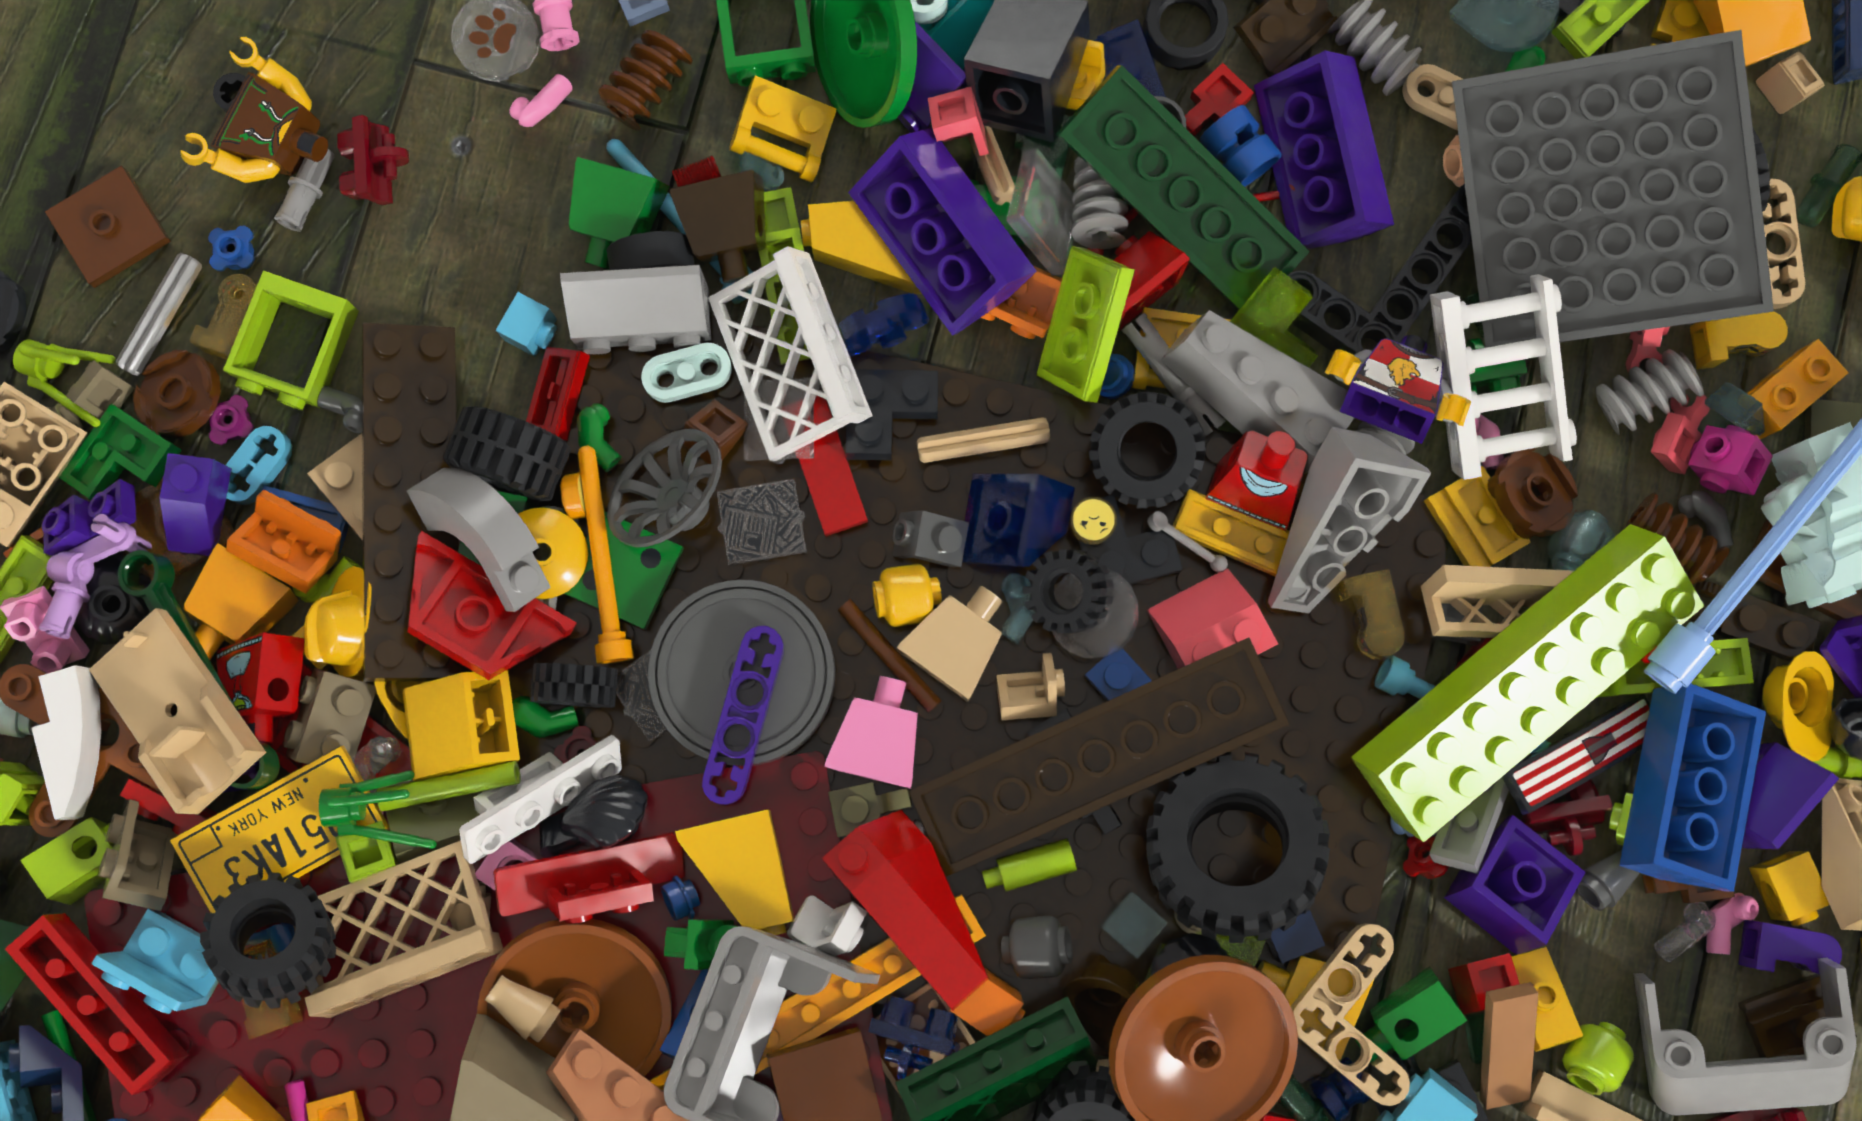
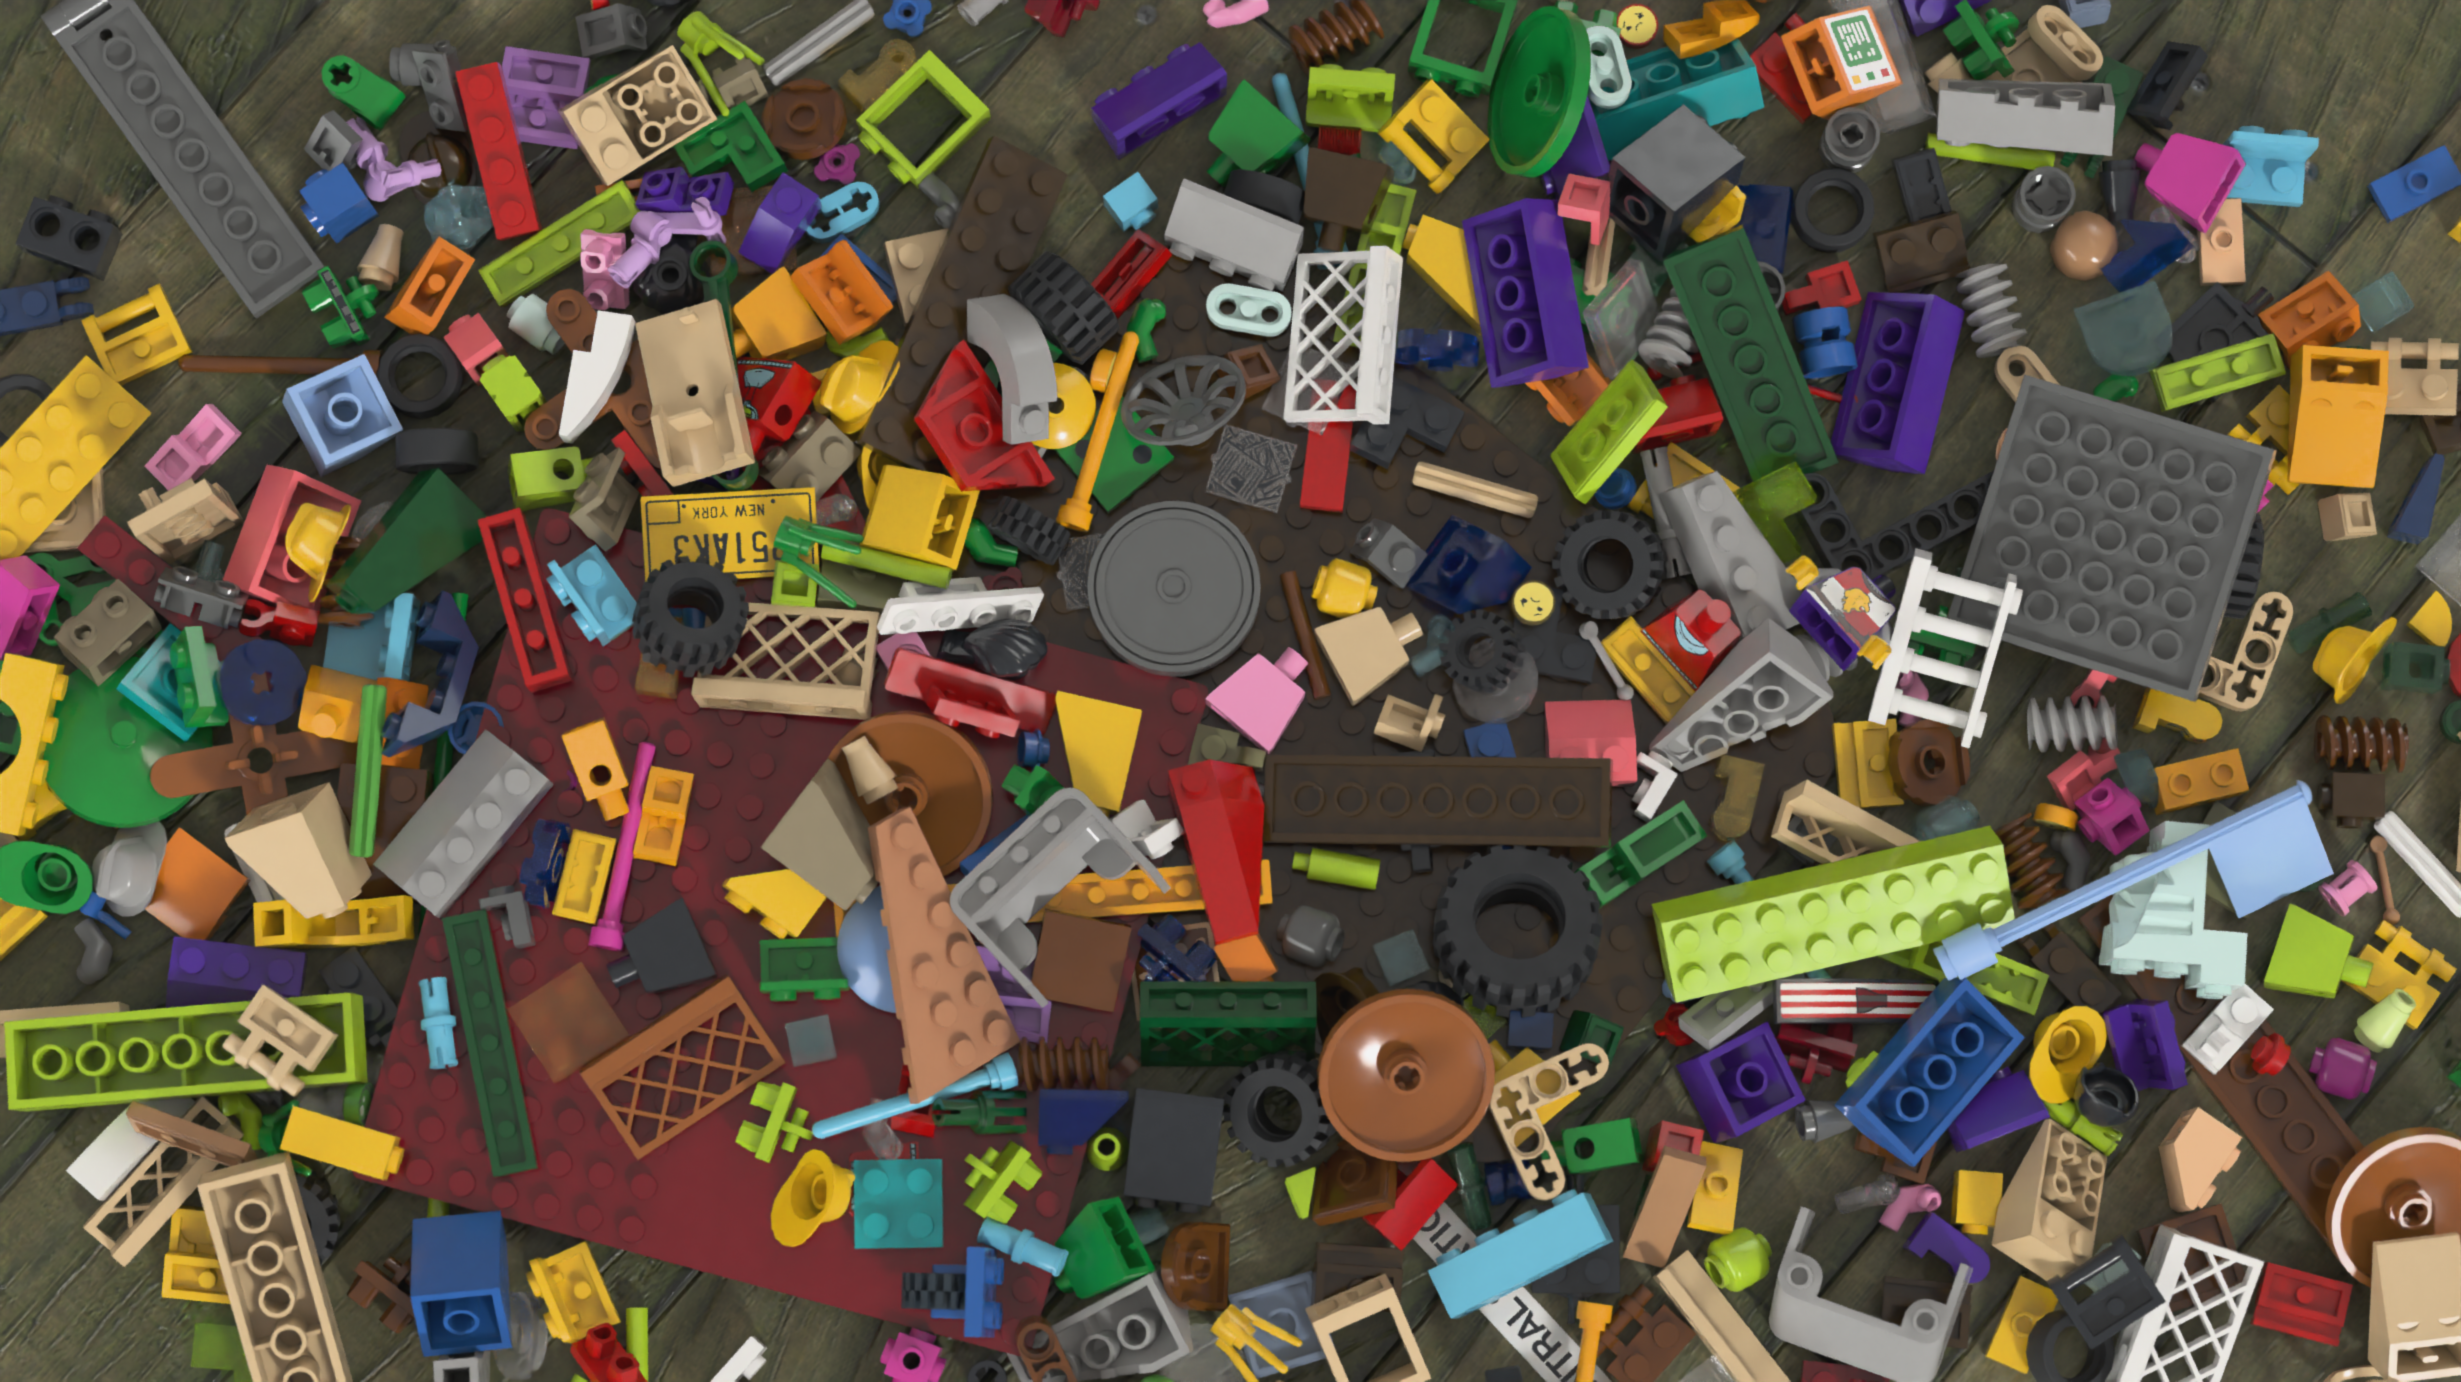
camera: 25 degrees right, 0 degrees up
dark purple beam [702,626,784,805] -> none
none -> dark purple slope [1091,42,1227,160]
none -> lime bracket [1306,64,1395,132]
none -> dark green slope [1560,1010,1624,1068]
none -> green slope [1574,800,1708,909]
none -> white bracket [1632,751,1678,823]
none -> light orange tile [2033,803,2079,832]

